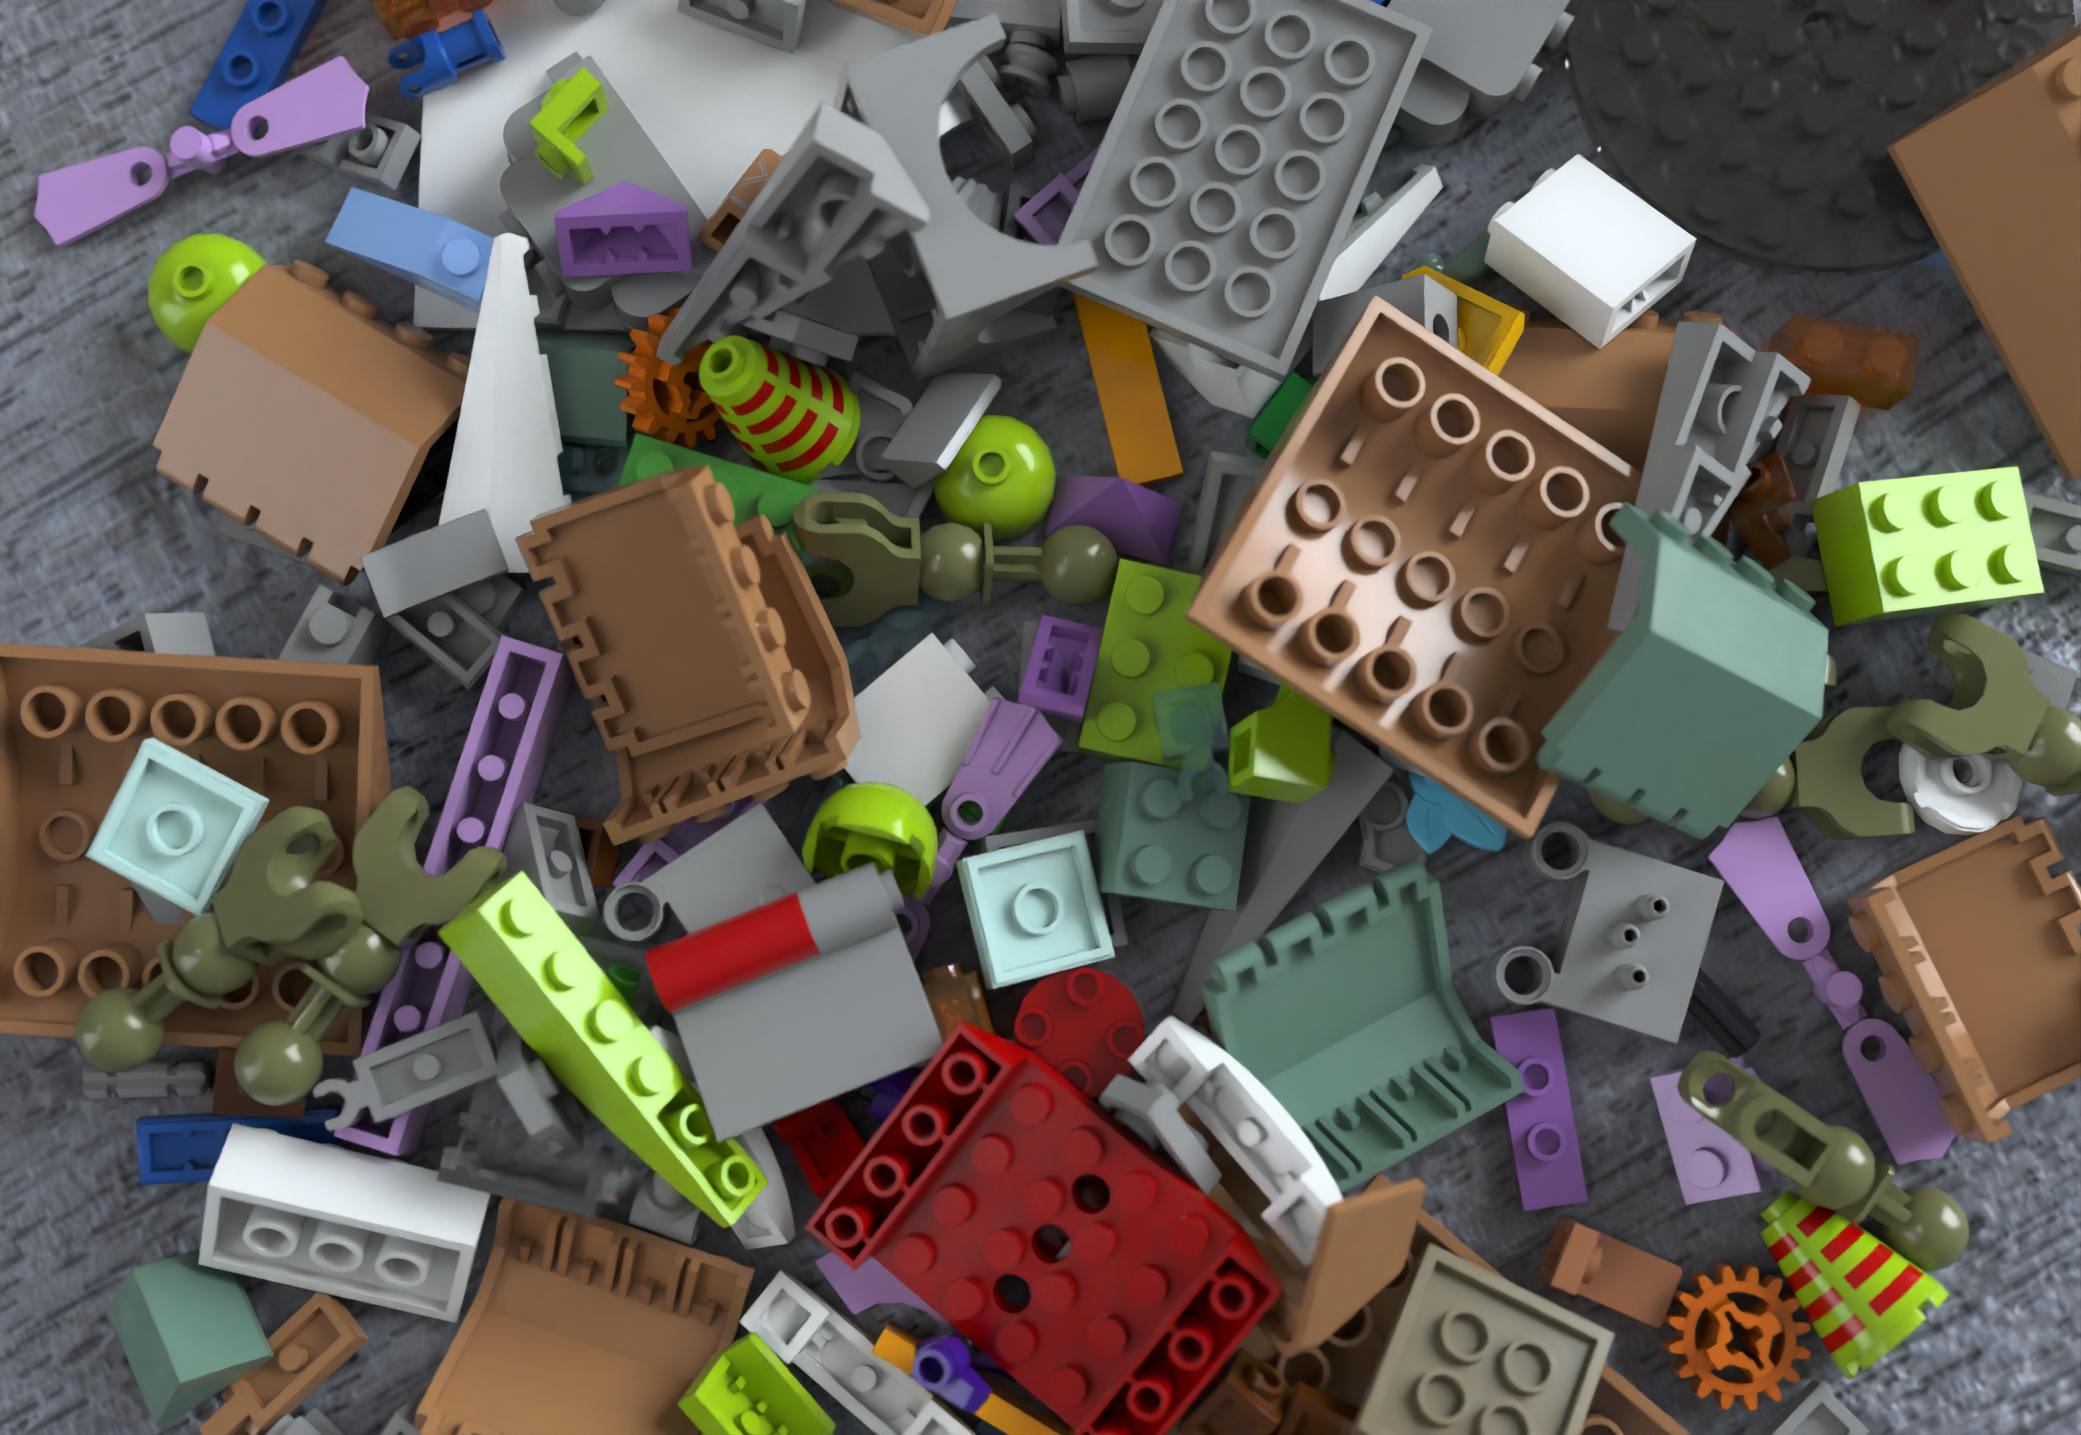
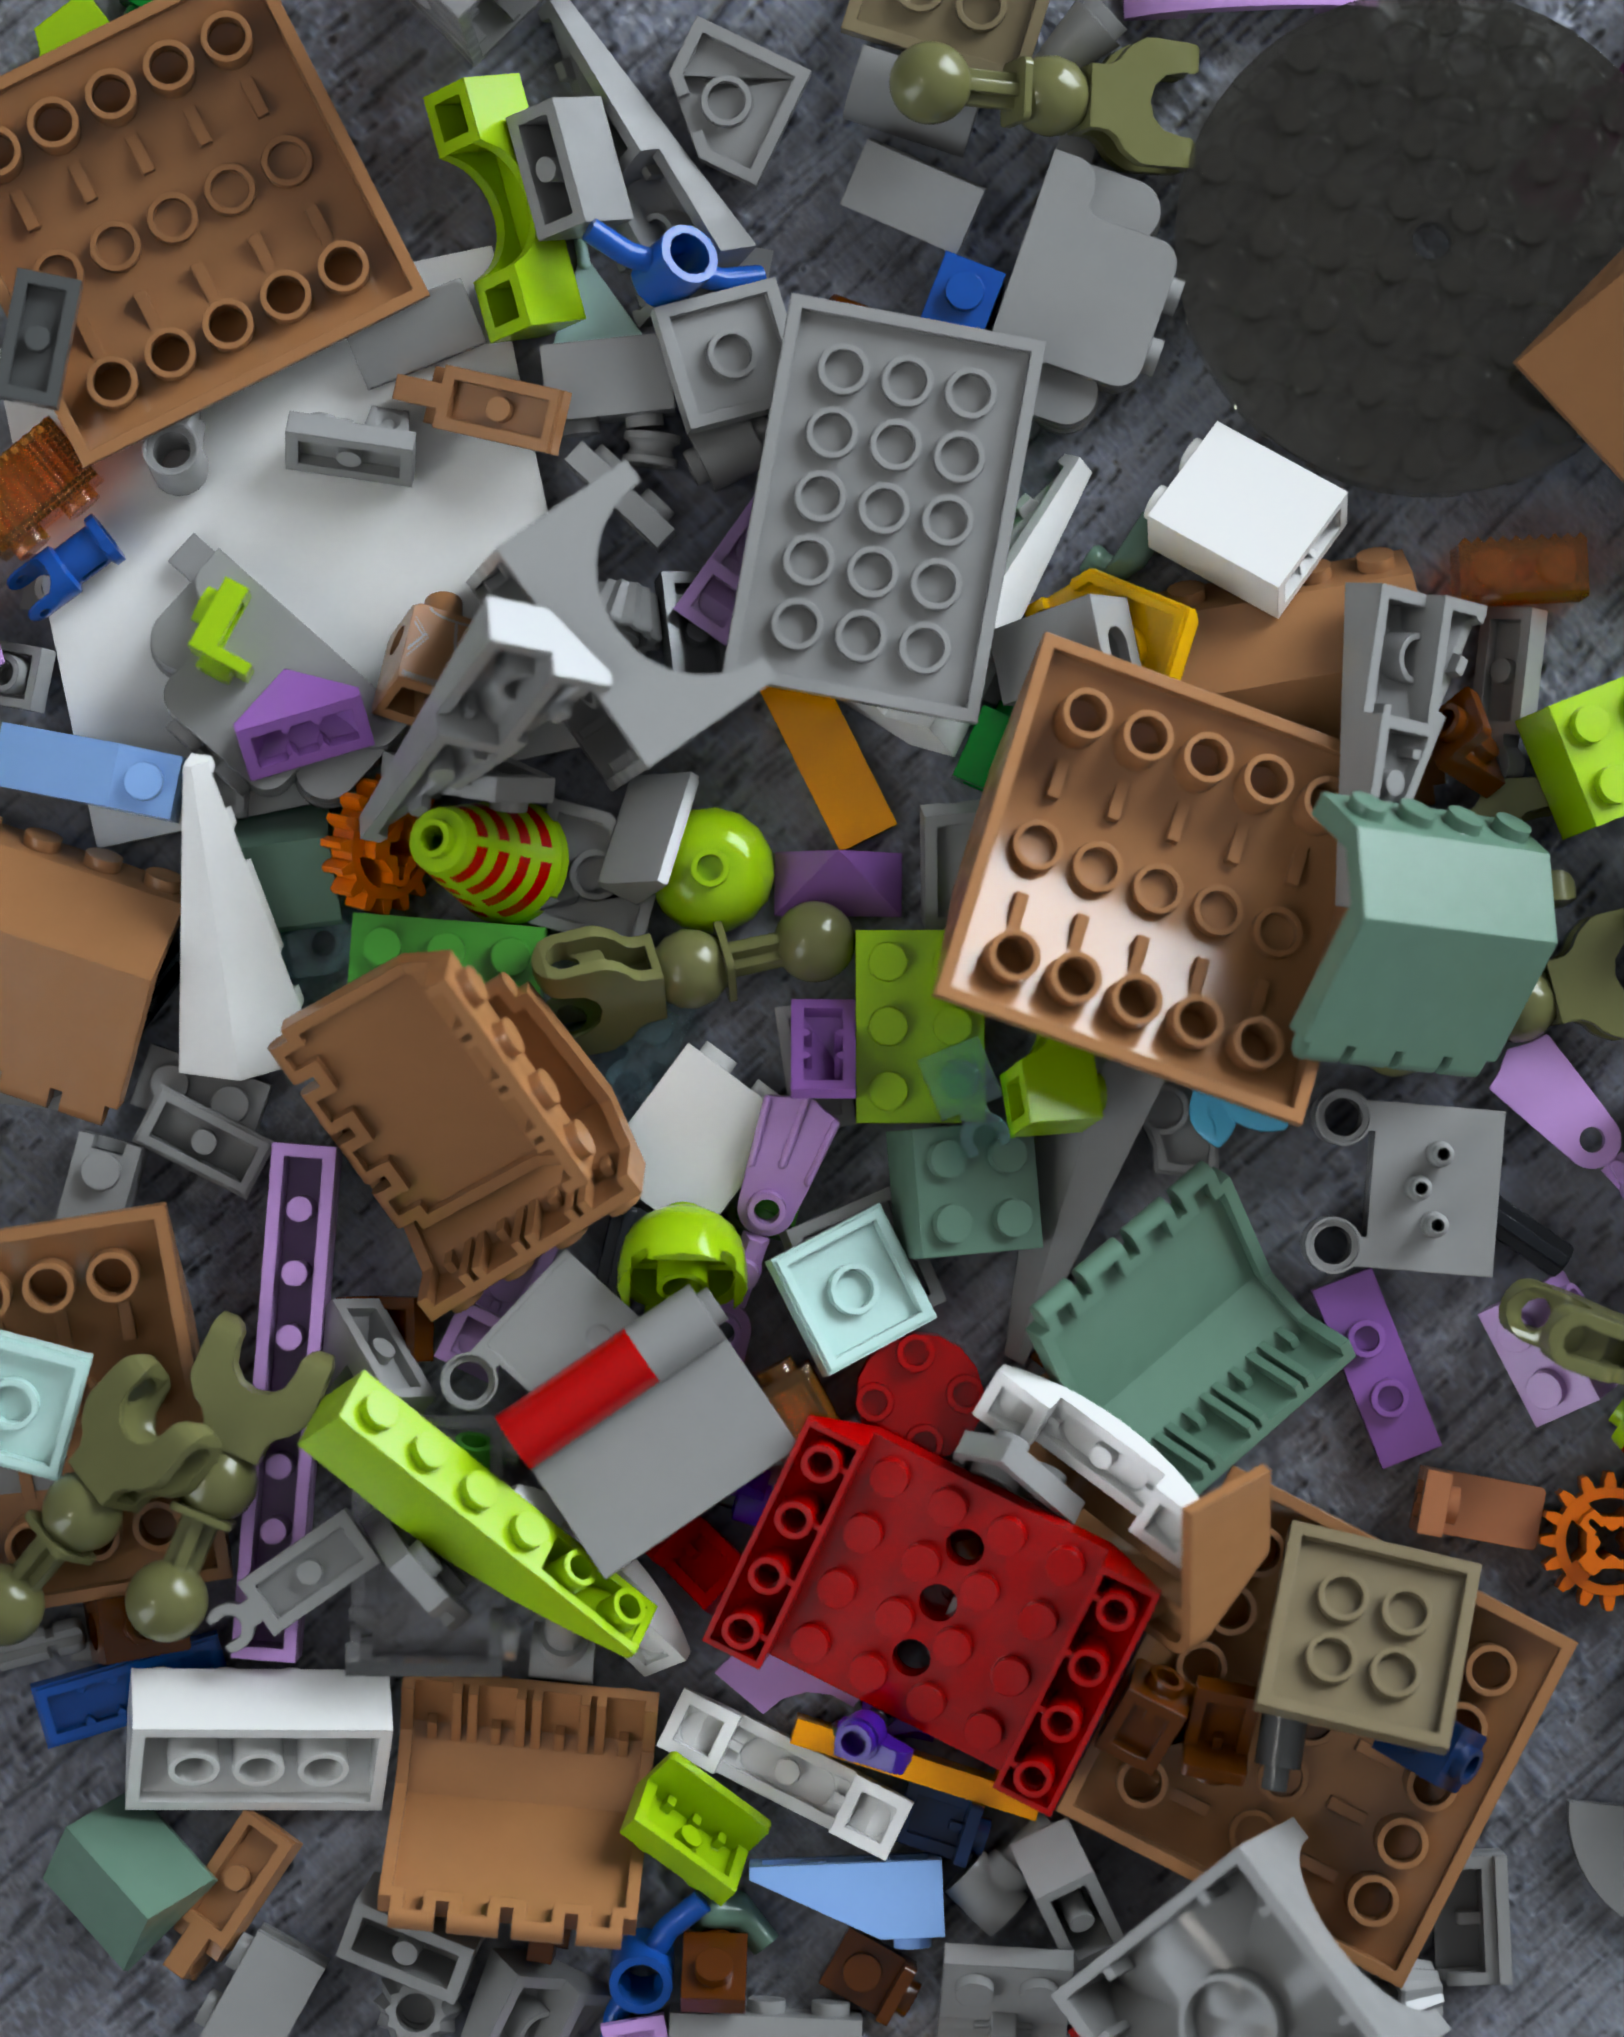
camera: 20 degrees left, 5 degrees up
light grey slope [360,509,509,619] -> none

